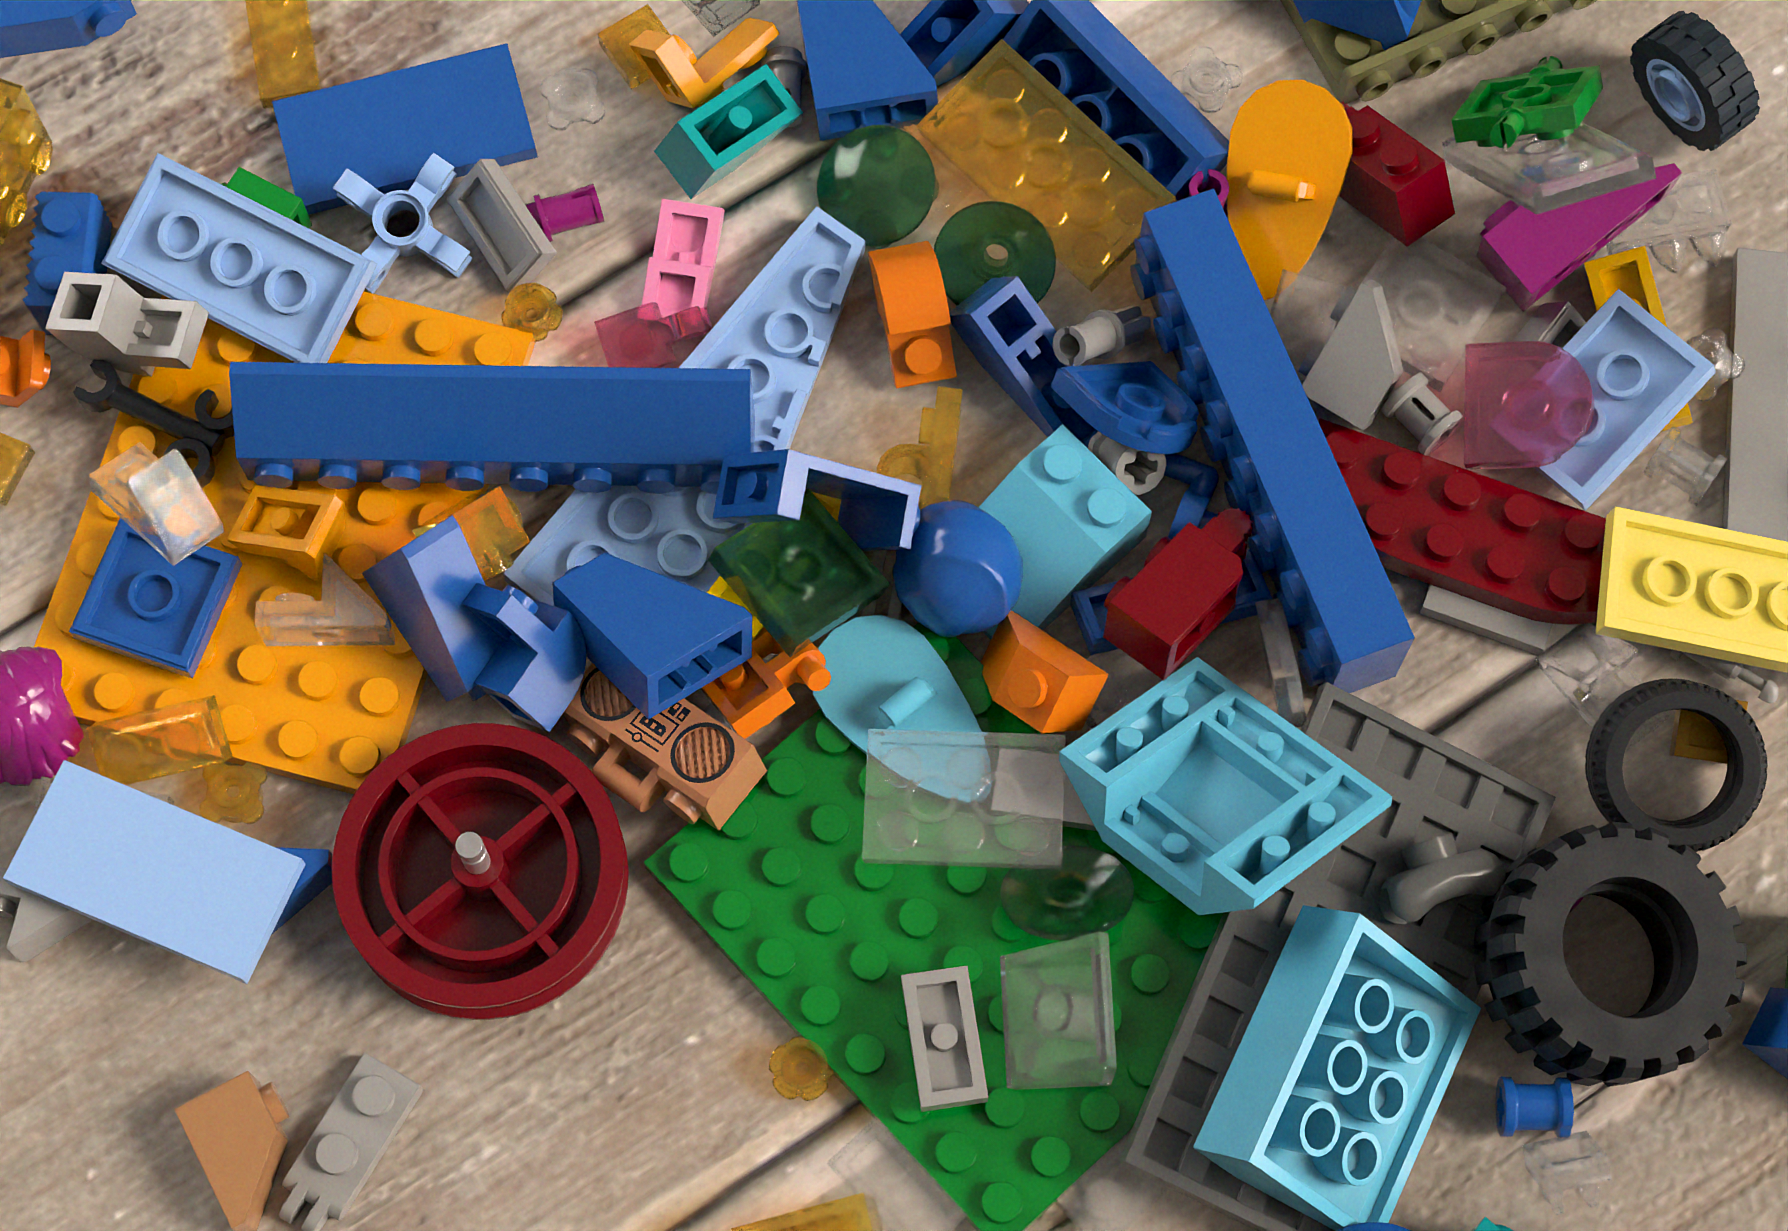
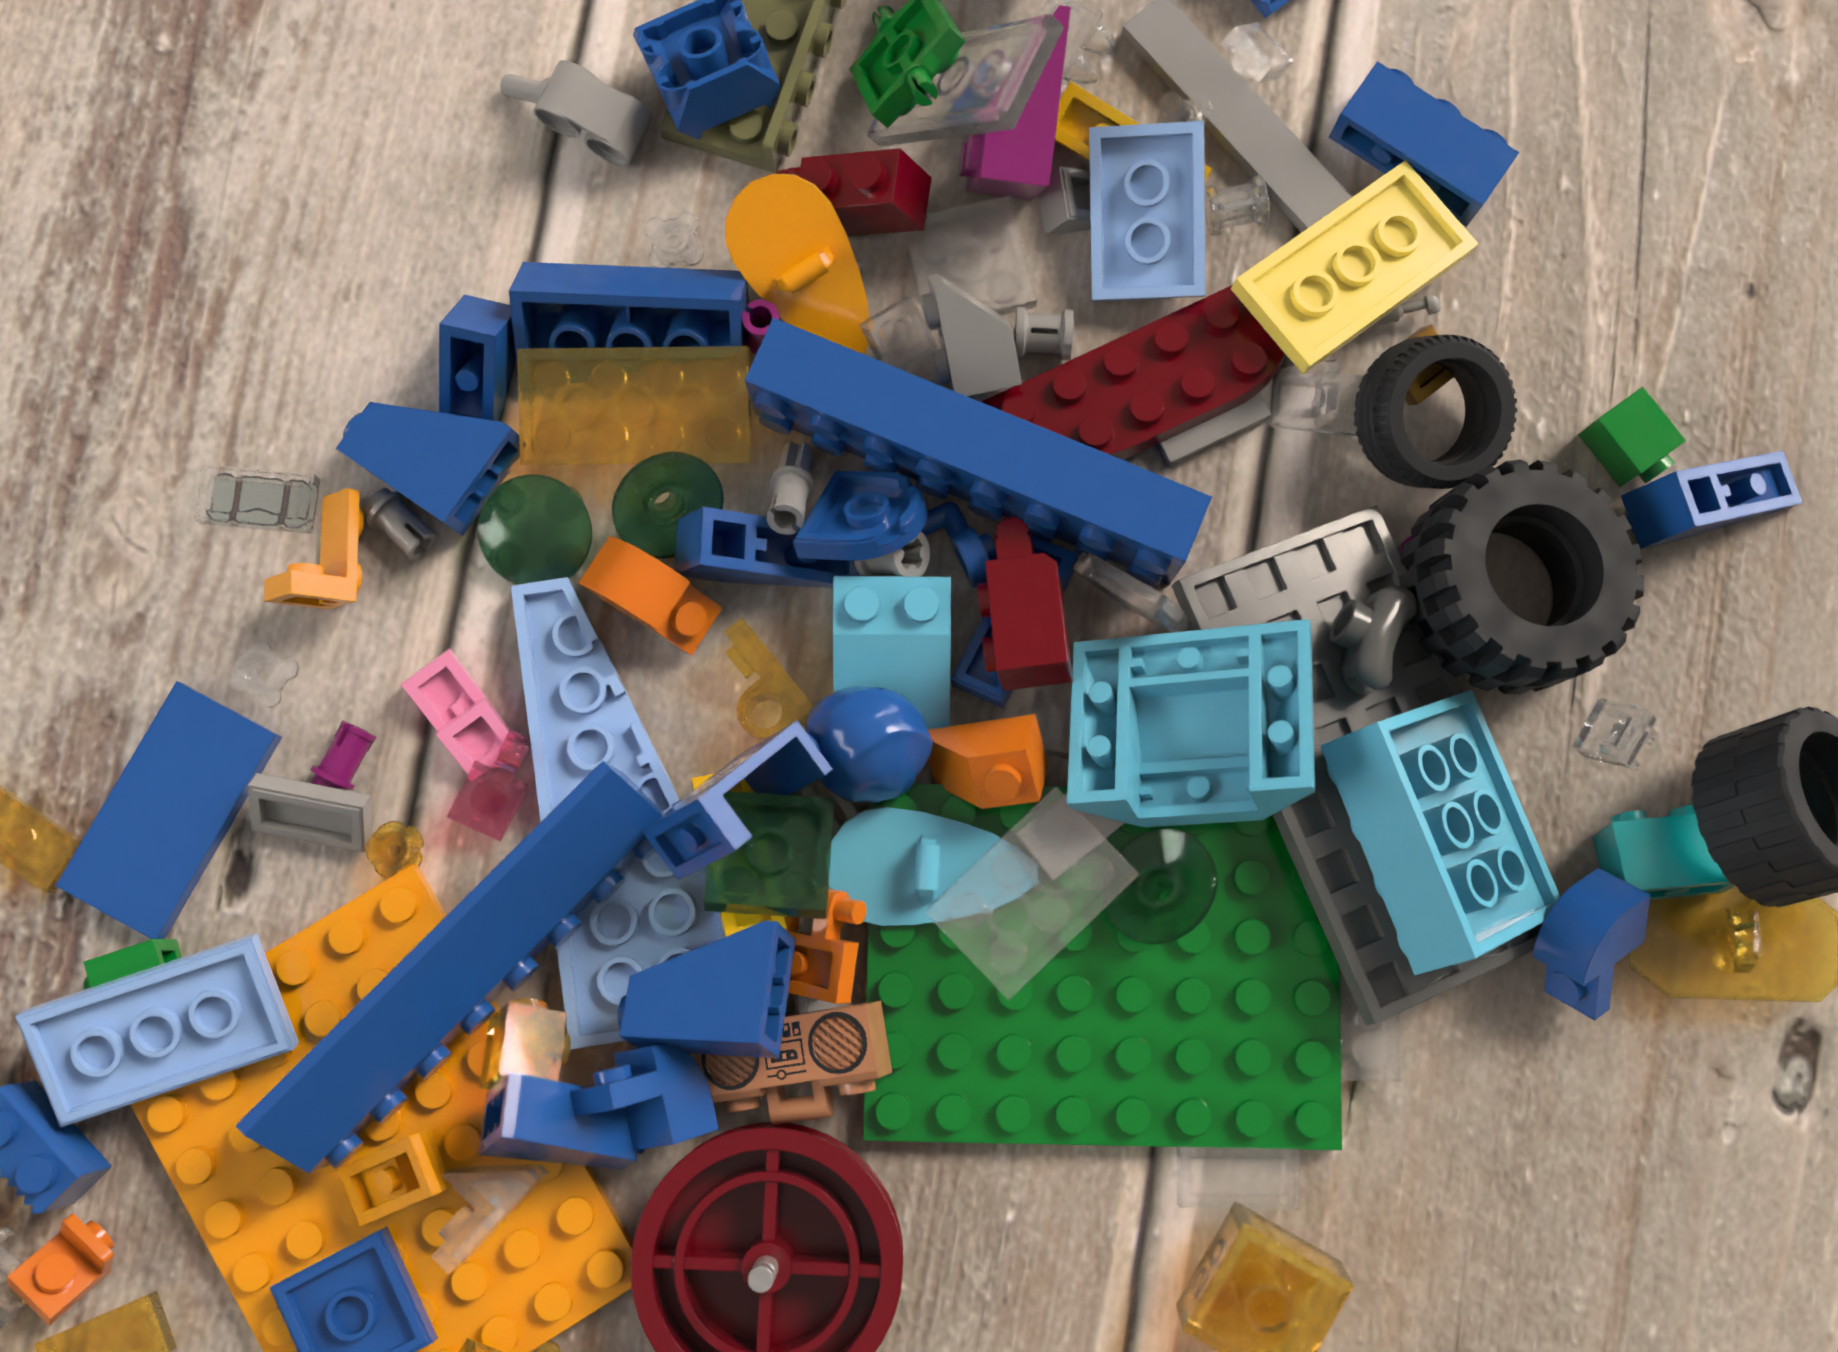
camera: 45 degrees left, 10 degrees up
light grey brick [45,272,209,377] -> none
black bar [73,359,234,488] -> none
clear slope [89,442,224,566] -> none
light blue pin [333,153,473,294] -> none
clear yellow plate [597,4,670,90] -> none
teal slope [654,64,803,199] -> none
clear yellow plate [769,1036,834,1101] -> none
light grey plate [901,966,988,1112] -> none
clear slope [1000,932,1117,1089] -> none
clear pink tile [1464,341,1594,470] -> none
blue bush [1495,1076,1574,1138] -> none

